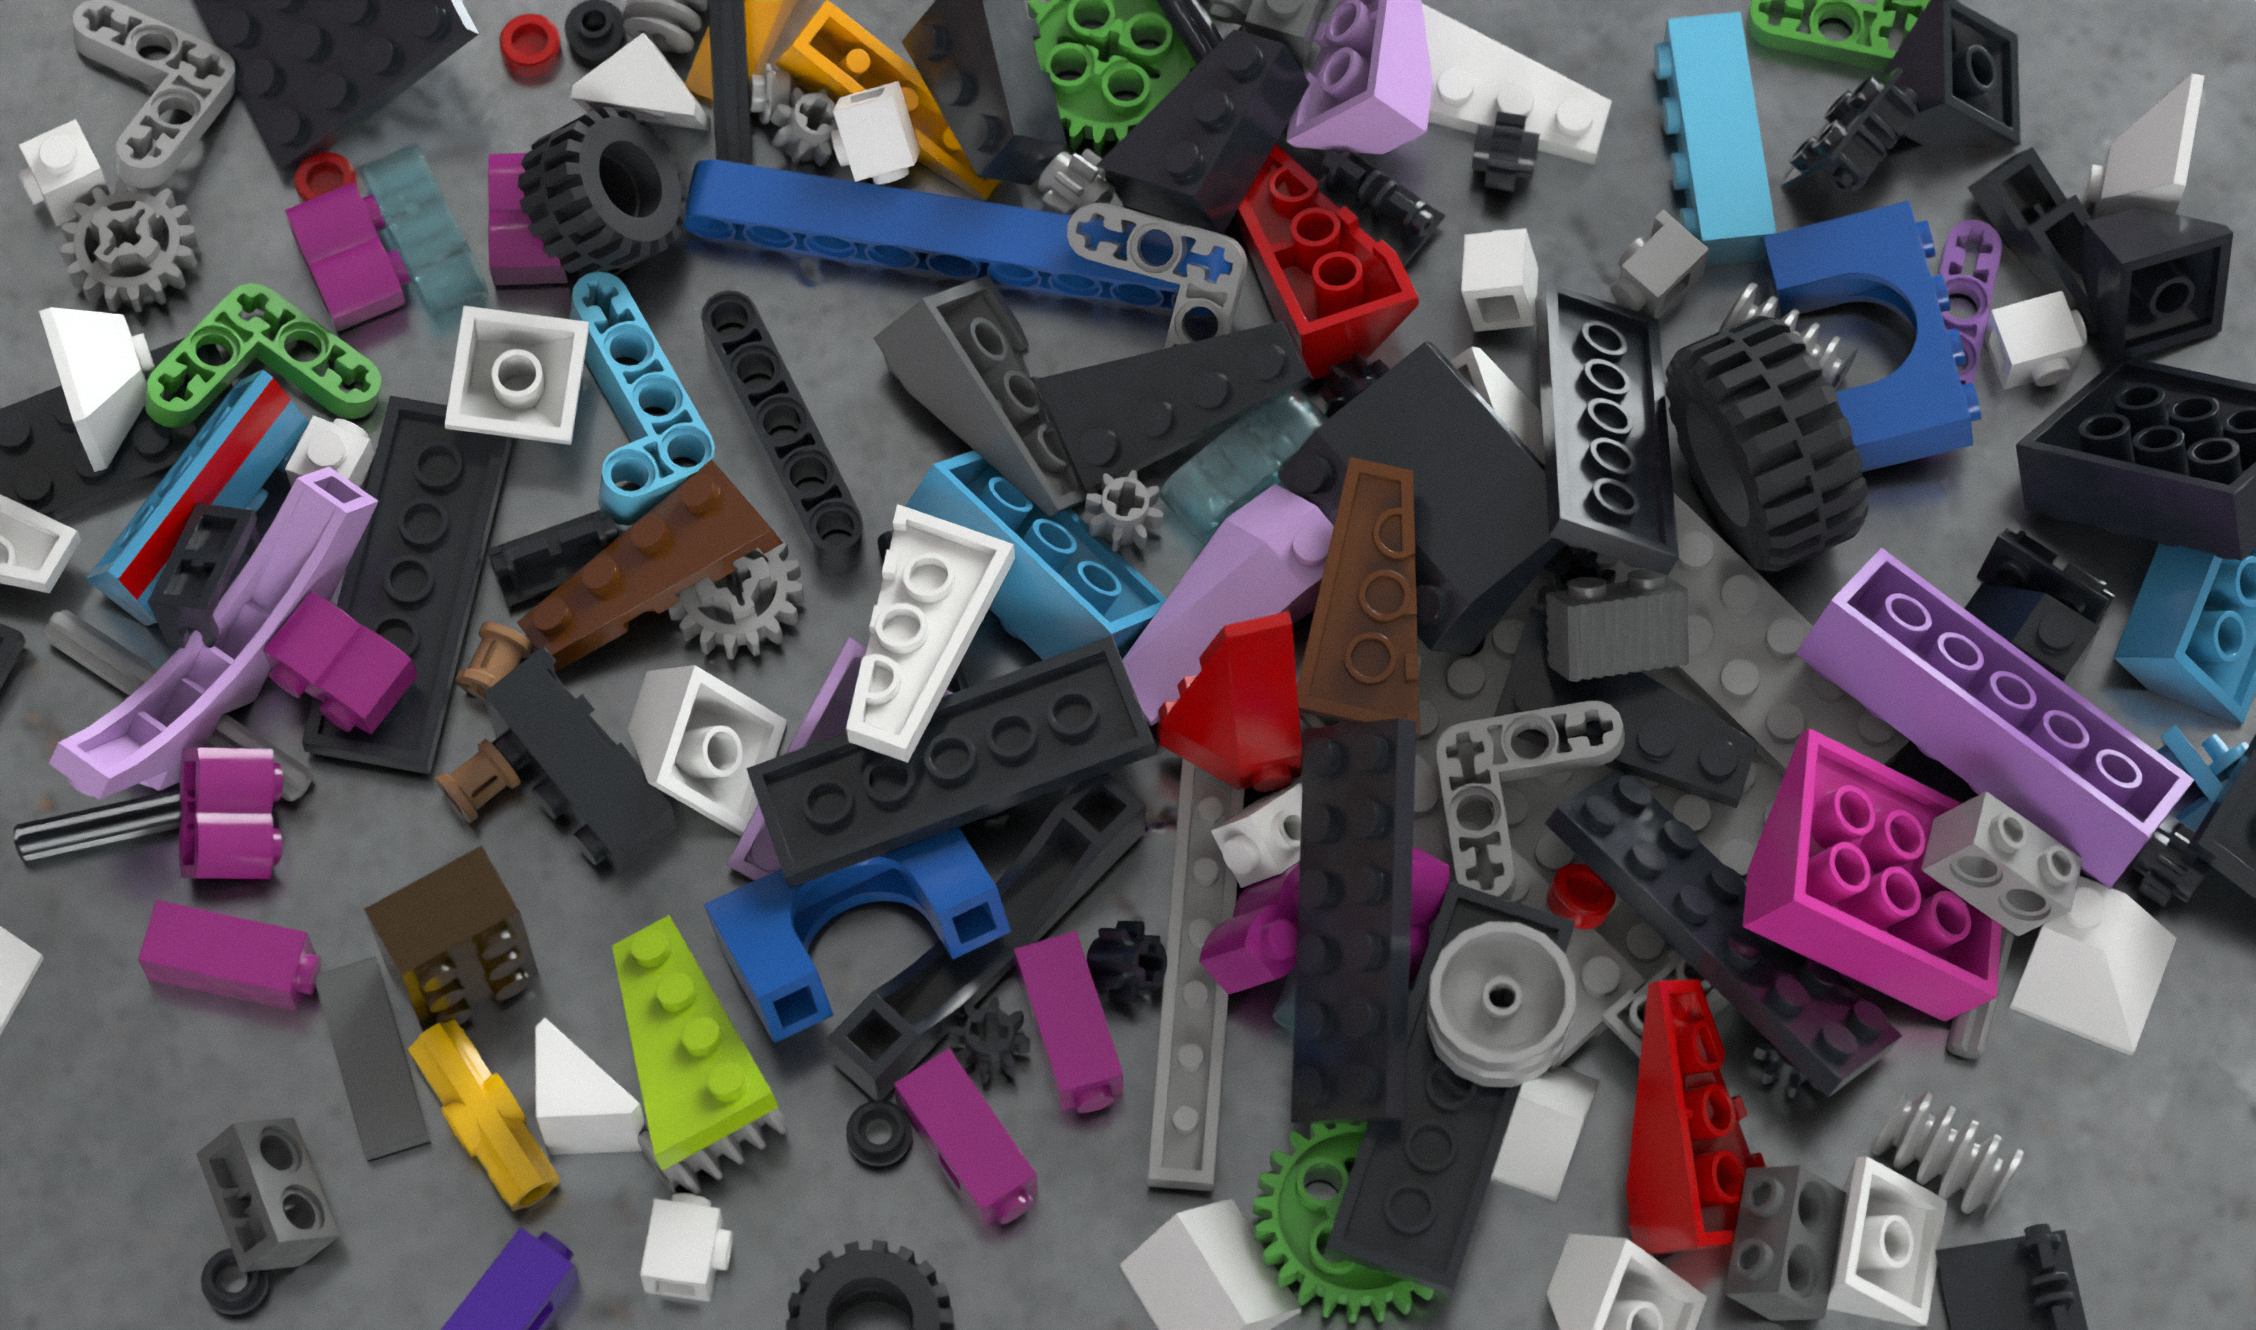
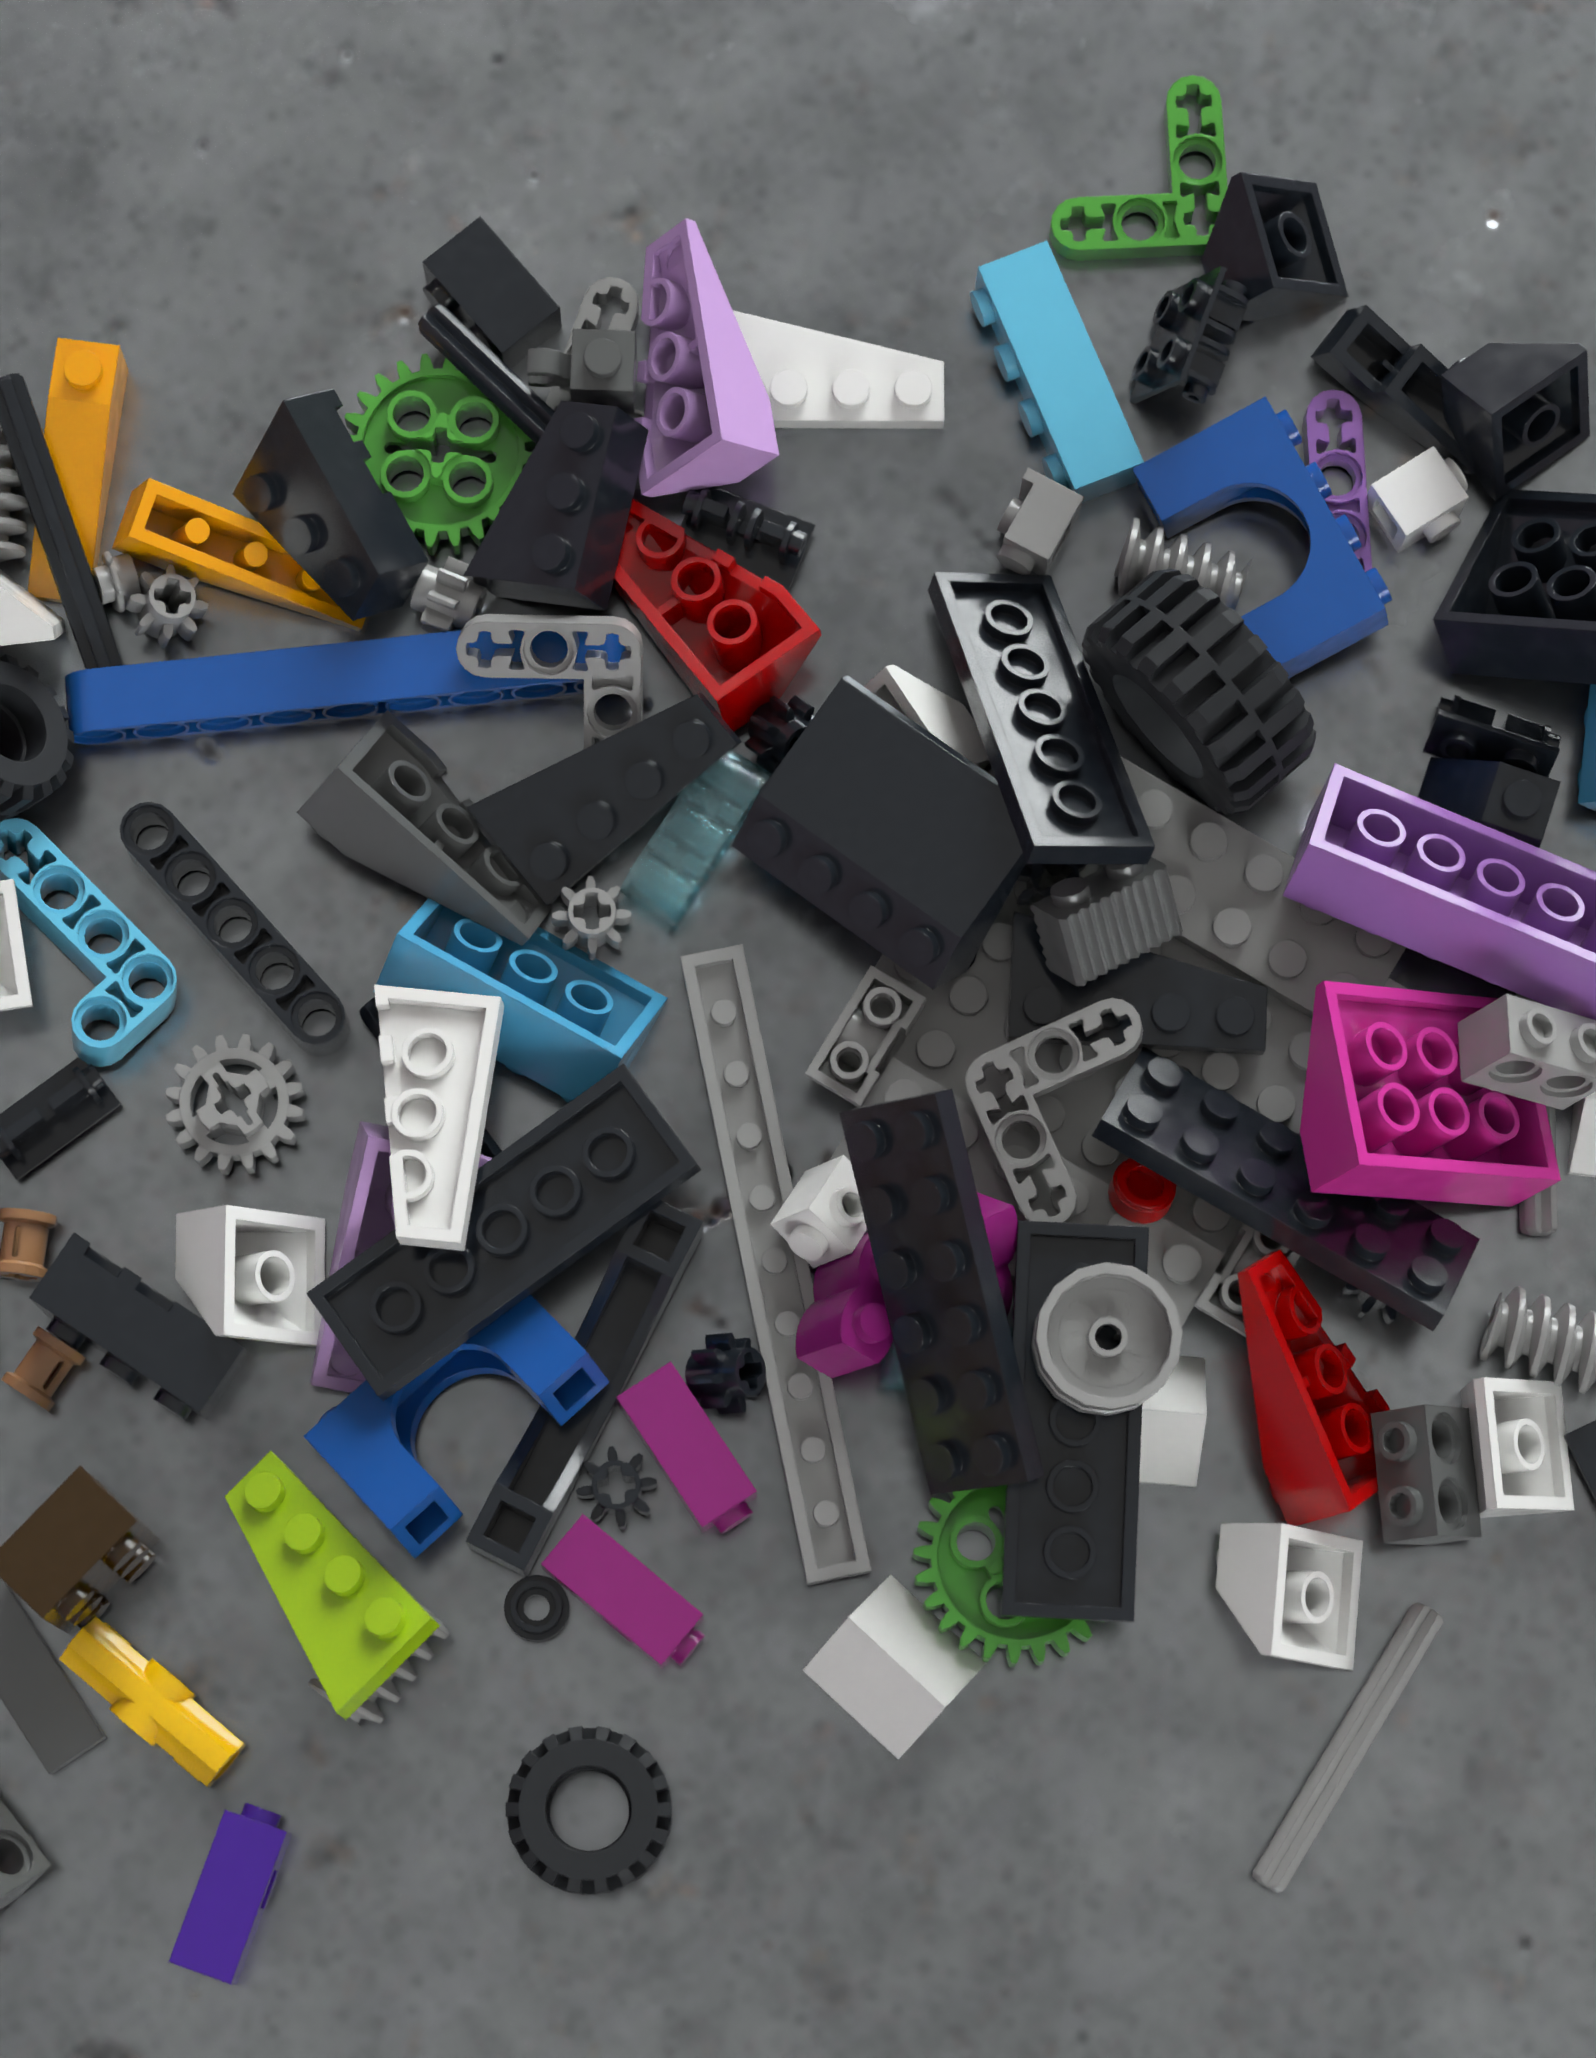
camera: 20 degrees left, 10 degrees up
reddish brown wing [516,459,783,672] -> none
white slope [536,1018,648,1155] -> none
white brick [640,1193,733,1302] -> none
white brick [832,81,921,185] -> none
lavender wedge [1122,484,1334,726] -> none
red wedge [1157,611,1302,792] -> none
reddish brown wing [1297,457,1420,739] -> none
white brick [1461,228,1538,332] -> none
black gear [1471,111,1540,192] -> none
white slope [2085,73,2204,220] -> none

